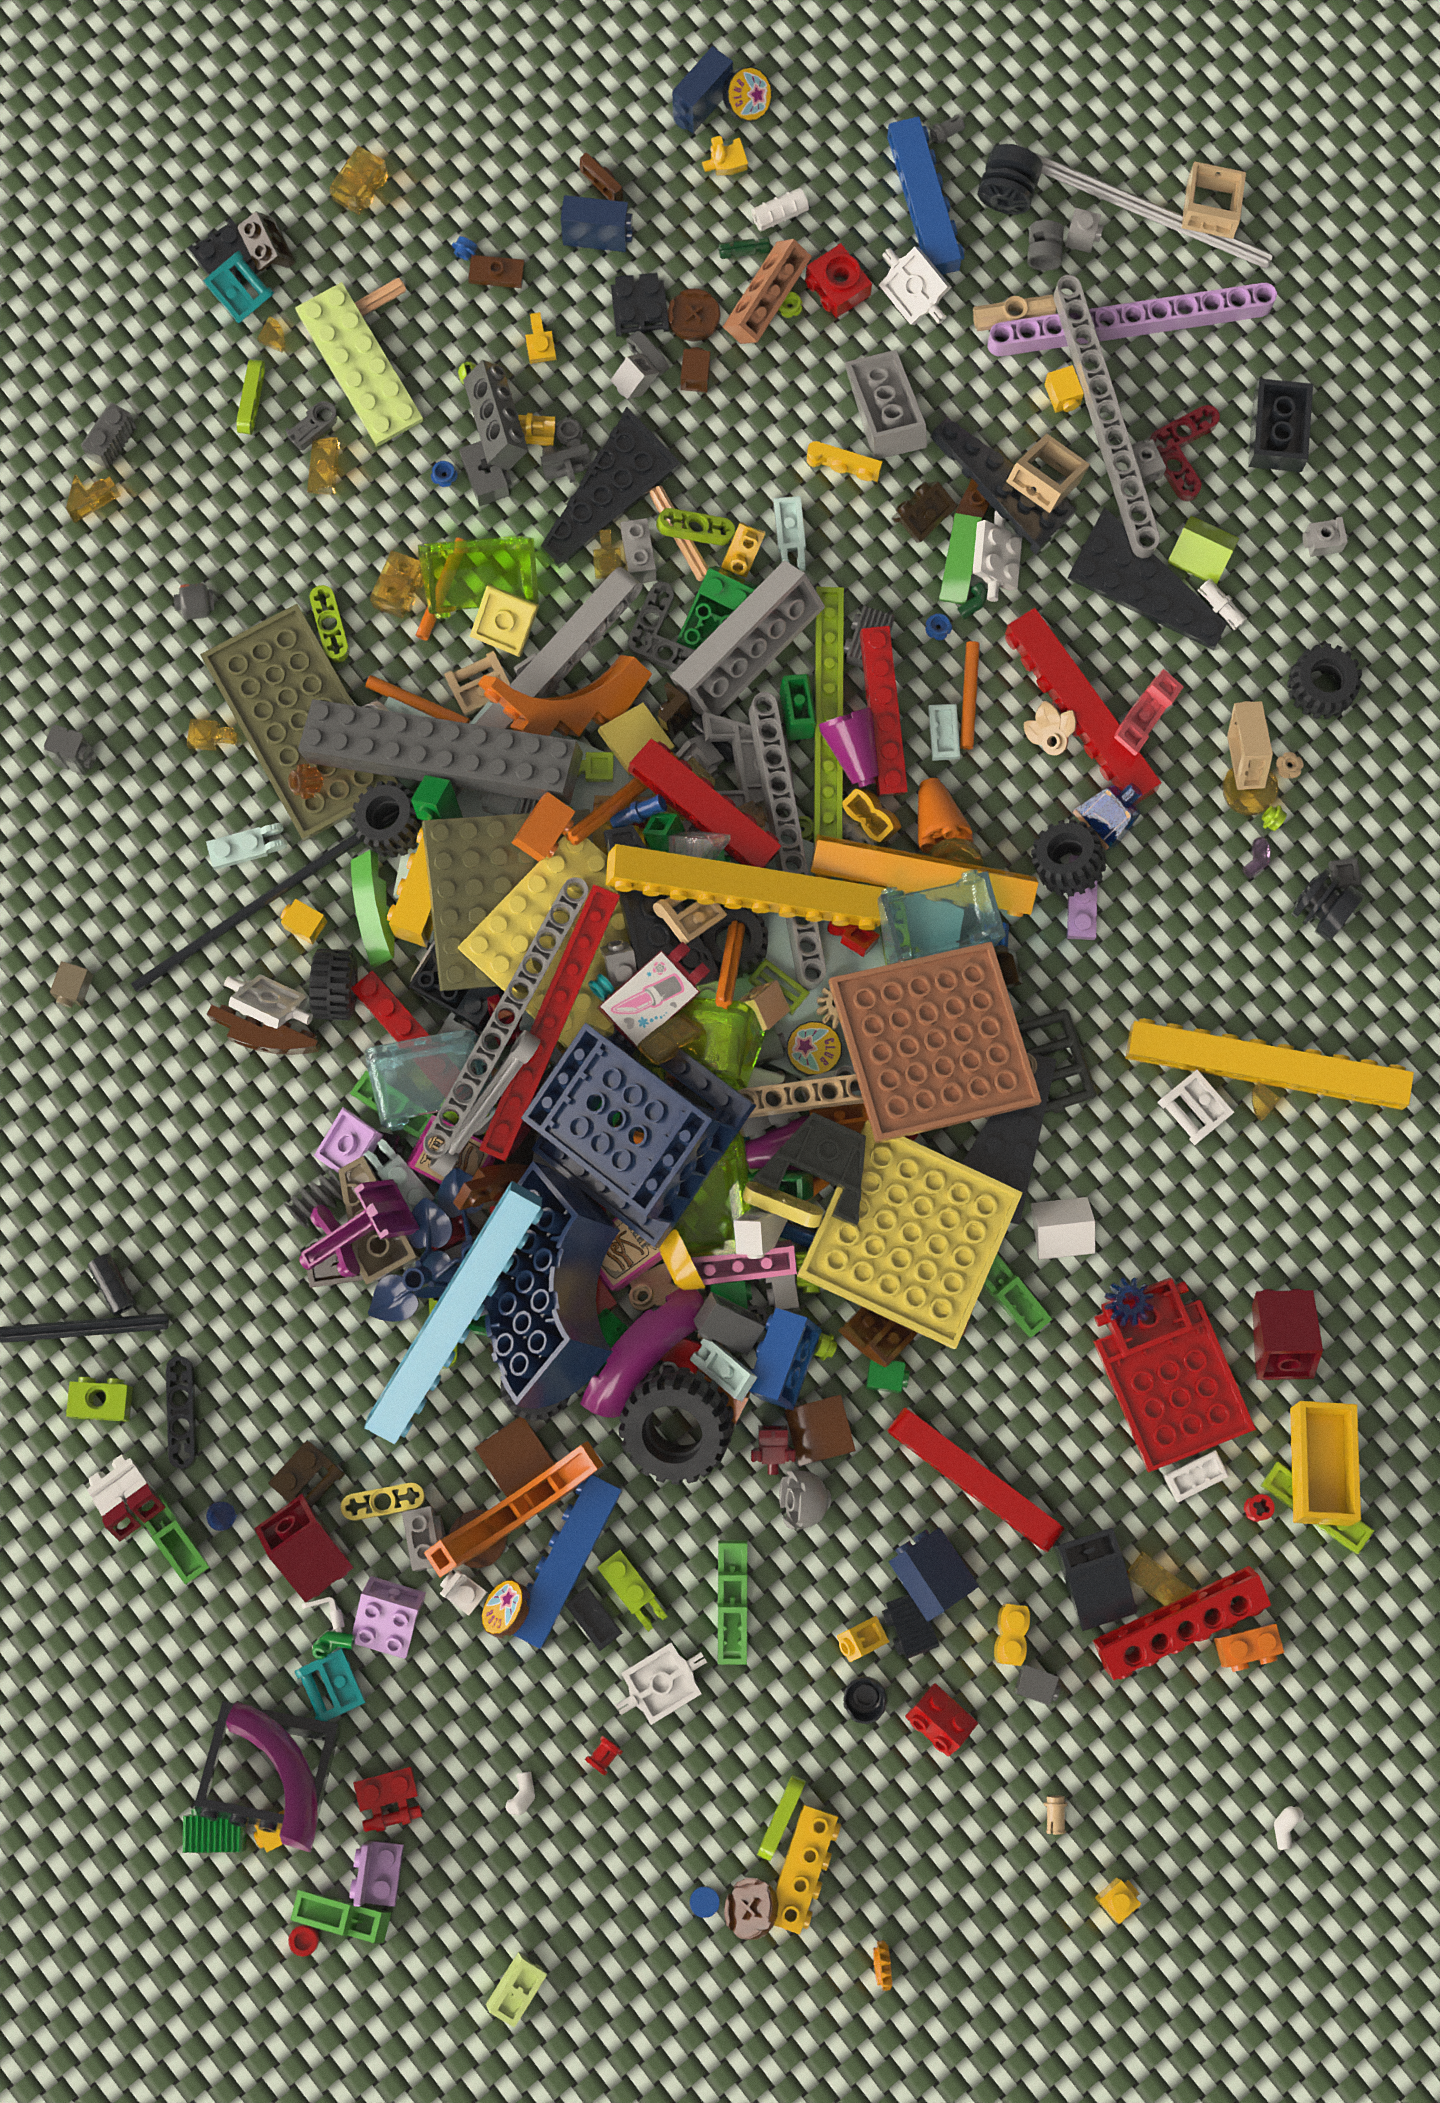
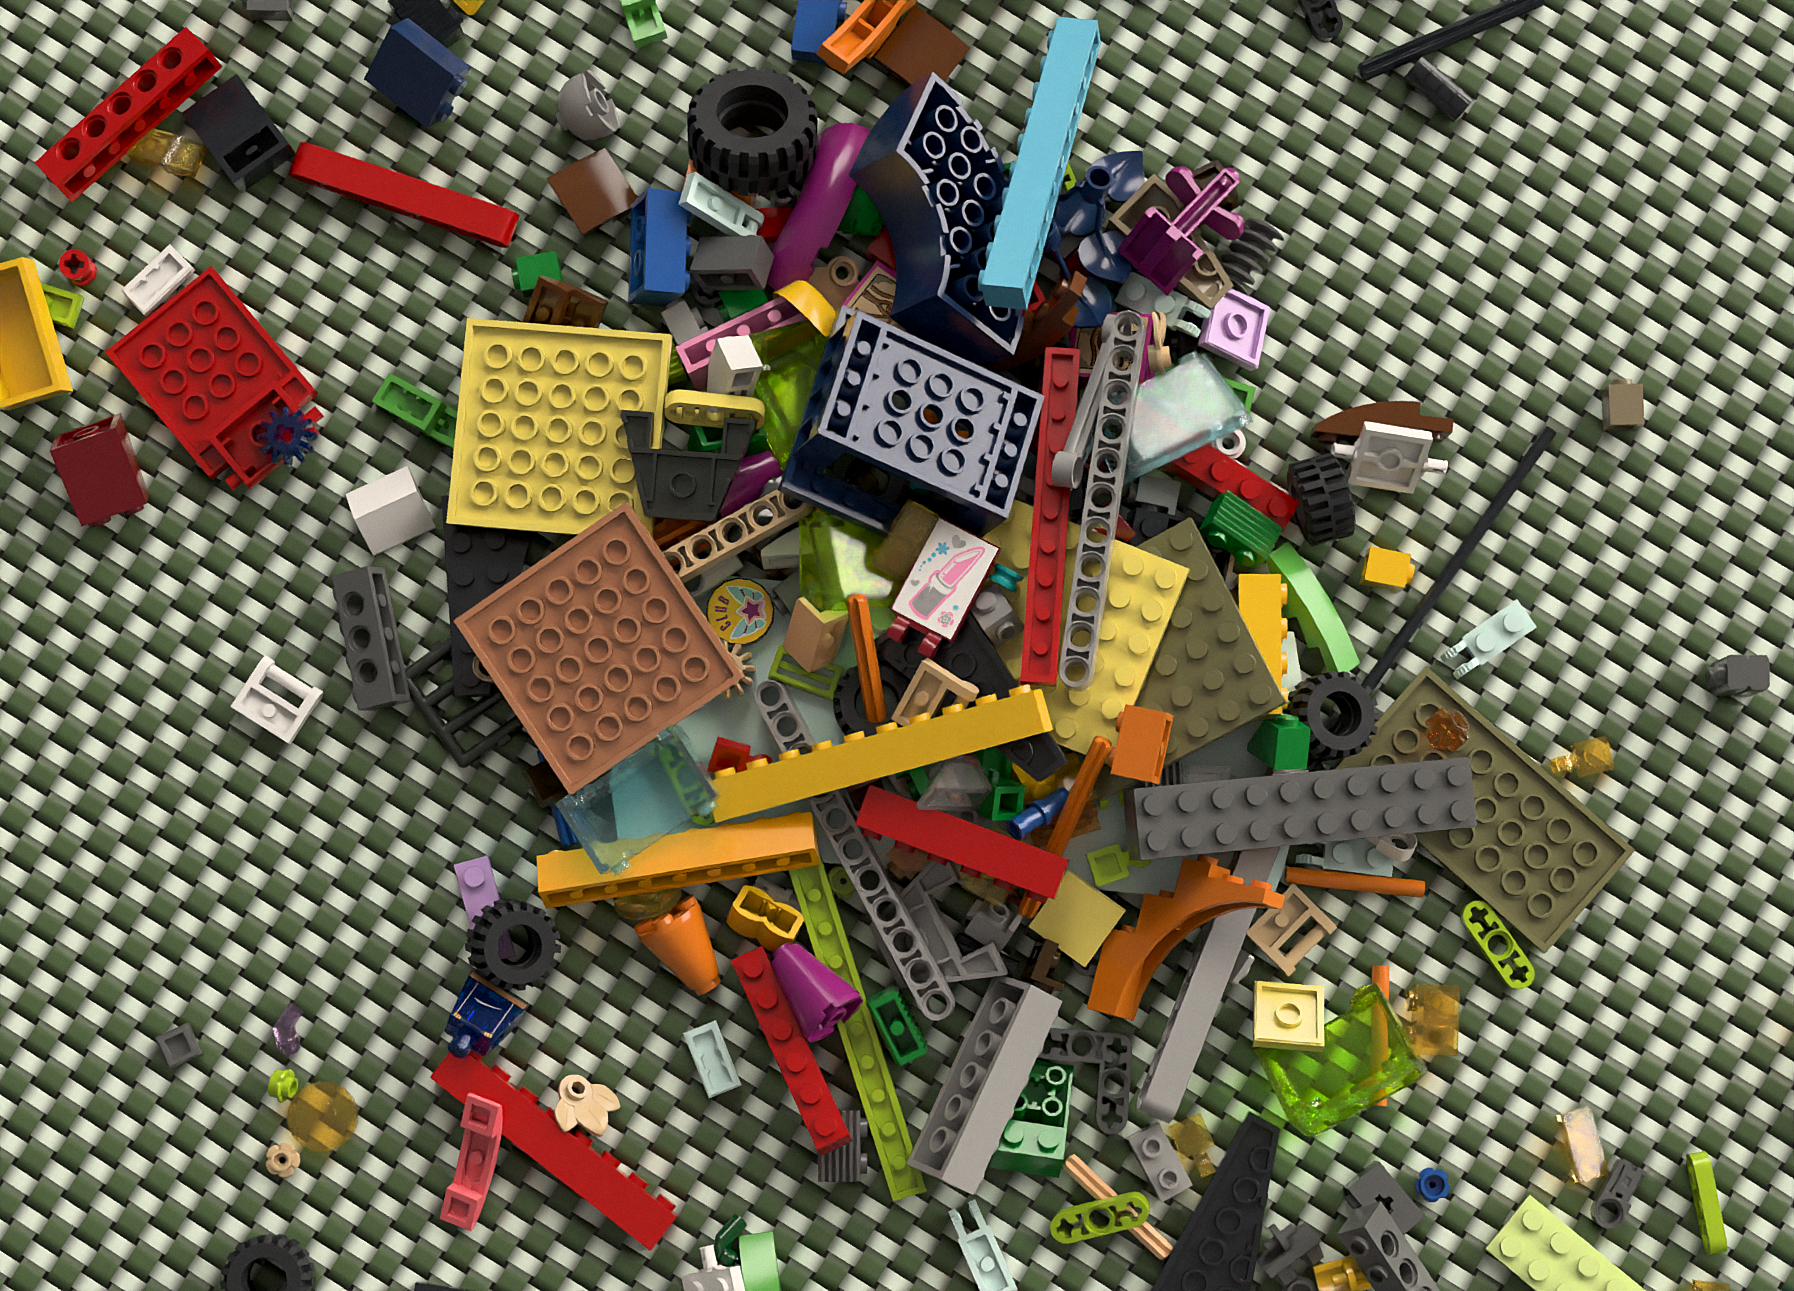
camera: 160 degrees right, 5 degrees up
dark grey head [174,583,214,620] -> none
yellow hips [721,522,765,578] -> none
dark red piece [751,1425,796,1475] -> none
lime plate [814,1333,837,1361] -> none
blue plate [925,614,952,640] -> none
orange piece [960,641,980,750] -> none
yellow brick [994,1604,1030,1666] -> none
yellow brick [1125,1018,1414,1110] -> none
orange brick [1214,1624,1284,1672] -> none
tan window [1227,701,1273,790] -> none
clear yellow tile [1251,1081,1281,1121] -> none
black wheel [1291,867,1365,943] -> none
none -> dark grey brick [332,566,411,711]
none -> tan plate [1147,311,1171,375]
none -> green brick [1199,490,1283,568]

